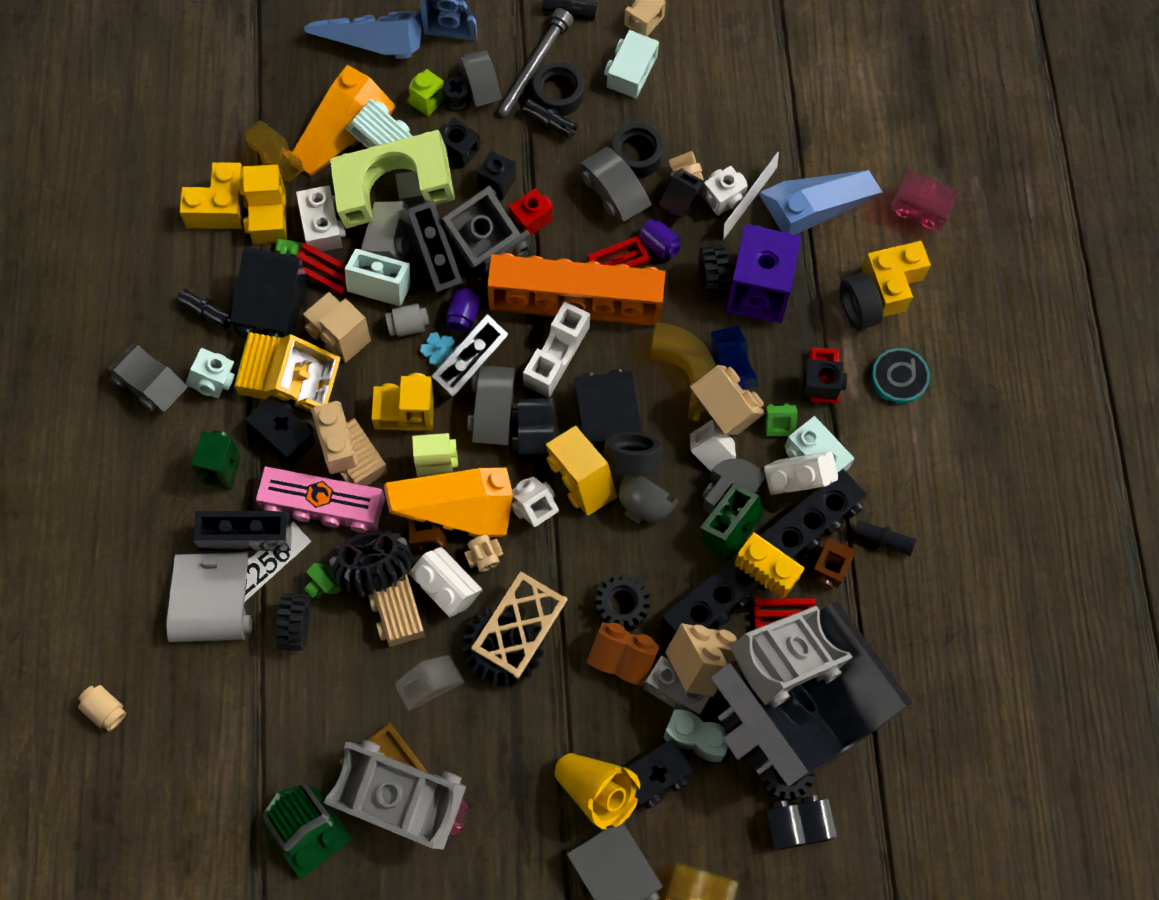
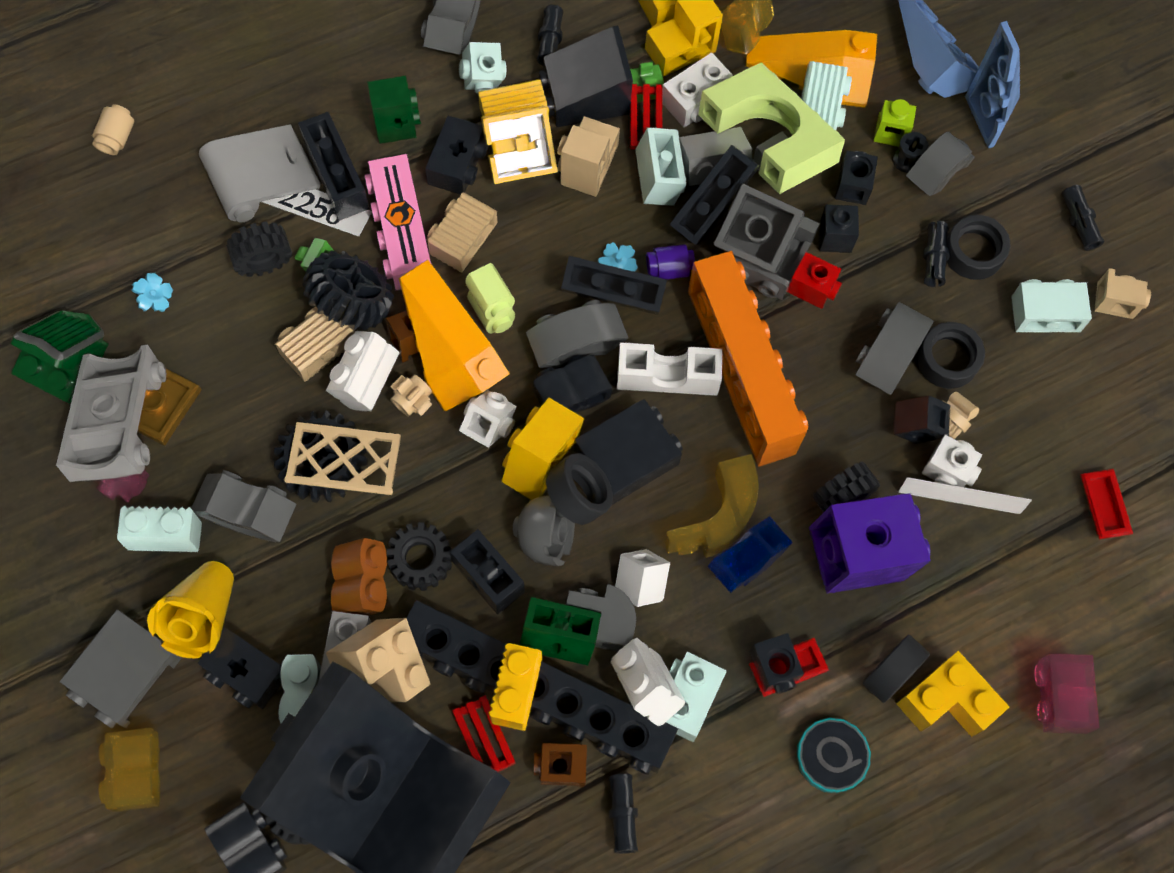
camera: 65 degrees right, 0 degrees up
tan brick [311,401,358,474] -> none
yellow brick [372,373,434,431] -> none
light grey brick [385,303,430,337] -> none
clear slope [395,655,464,711] -> none
dark grey piece [498,8,574,117] -> none
red tile [587,235,650,268] -> none
dark purple brick [639,219,681,260] -> none
tan brick [690,365,766,435] -> none
light grey piece [730,606,853,708] -> none
medium blue wedge [759,170,883,235] -> none
bright green tile [765,403,798,436] -> none
none -> light aqua brick [117,506,202,552]
none -> medium azure plant [131,273,173,312]
none -> dark grey brick [191,470,297,542]
none -> black brick [450,529,525,615]
none -> red tile [1080,469,1133,540]

